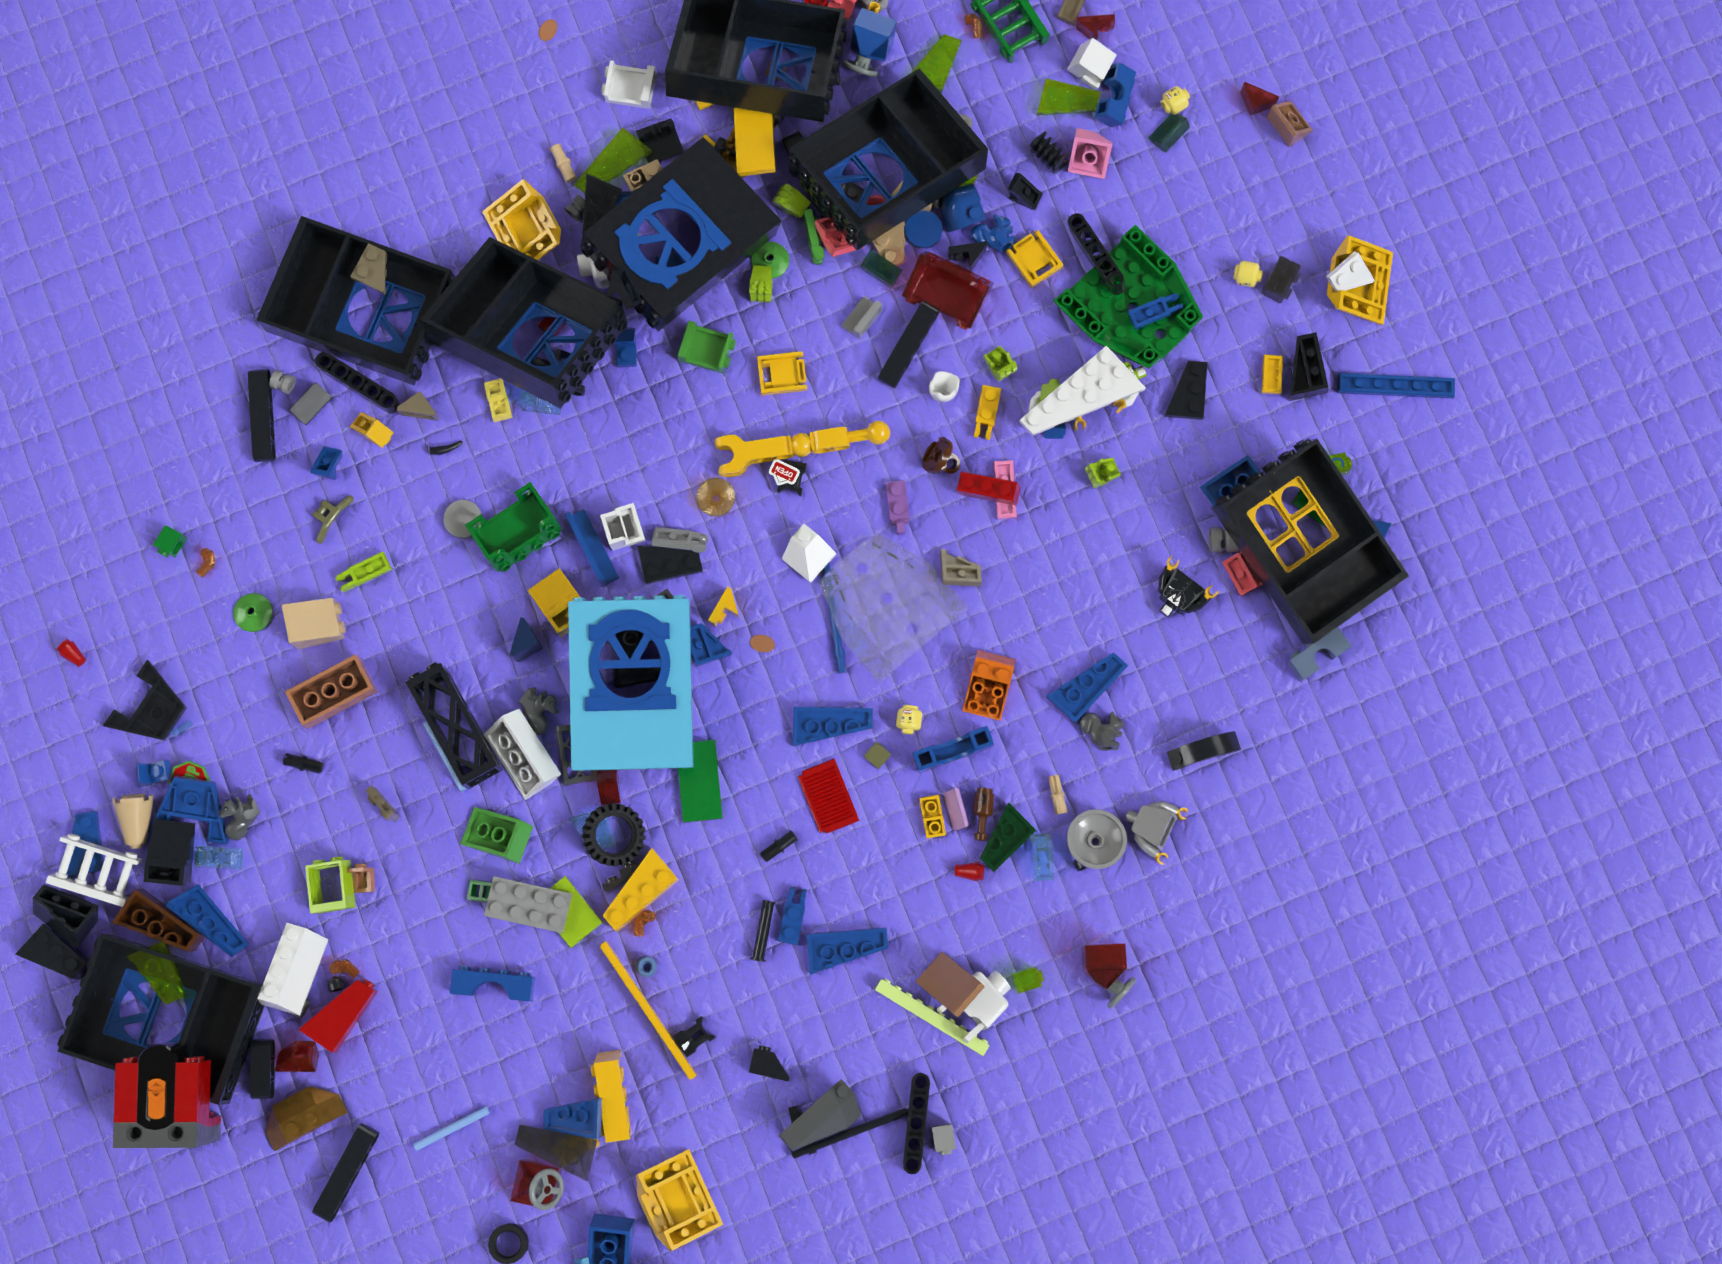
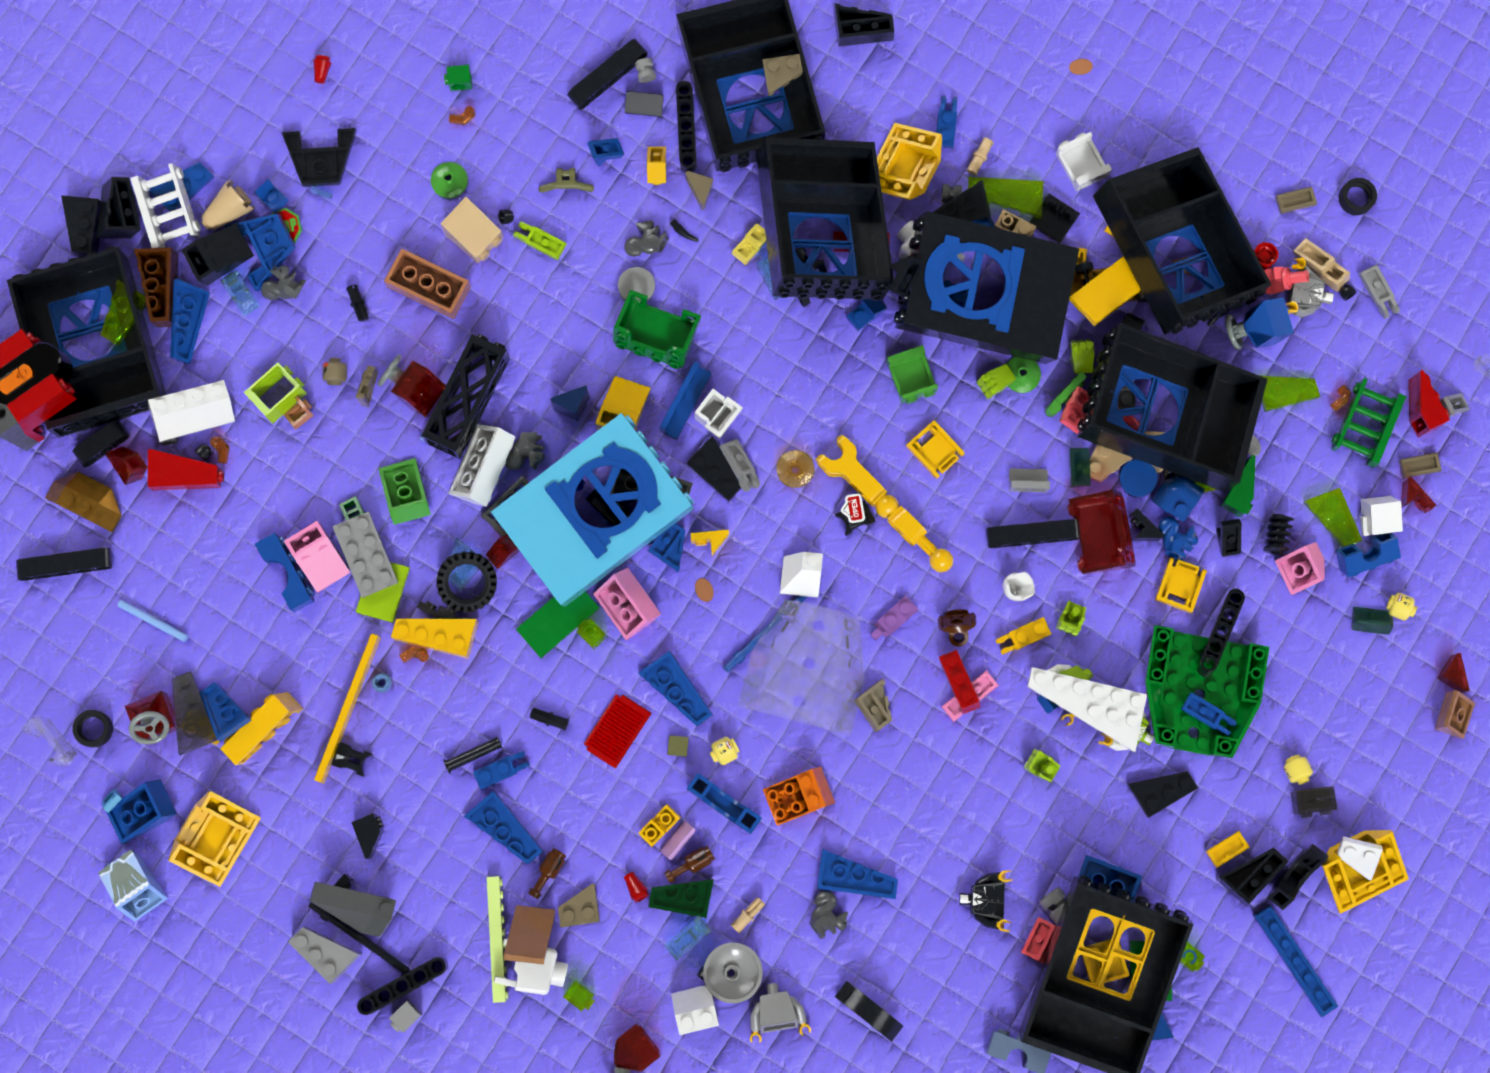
camera: 50 degrees right, 0 degrees up
none -> bright pink slope [284,521,351,593]
none -> light grey wedge [288,927,362,984]
none -> dark tan head [322,358,347,385]
none -> clear red piece [377,354,446,417]
none -> black hinge [498,209,514,224]
none -> reddish brown piece [528,848,566,899]
none -> dark tan wing [558,884,600,928]
none -> clear neon green brick [576,618,607,650]
none -> bright pink slope [593,568,661,640]
none -> dark grey animal [624,220,669,257]
none -> white slope [671,985,719,1035]
none -> black wedge [834,3,895,47]
none -> blue hinge [936,96,958,149]
none -> yellow plate [1082,939,1130,983]
none -> green slope [1220,454,1256,517]
none -> black arch [1267,844,1328,910]

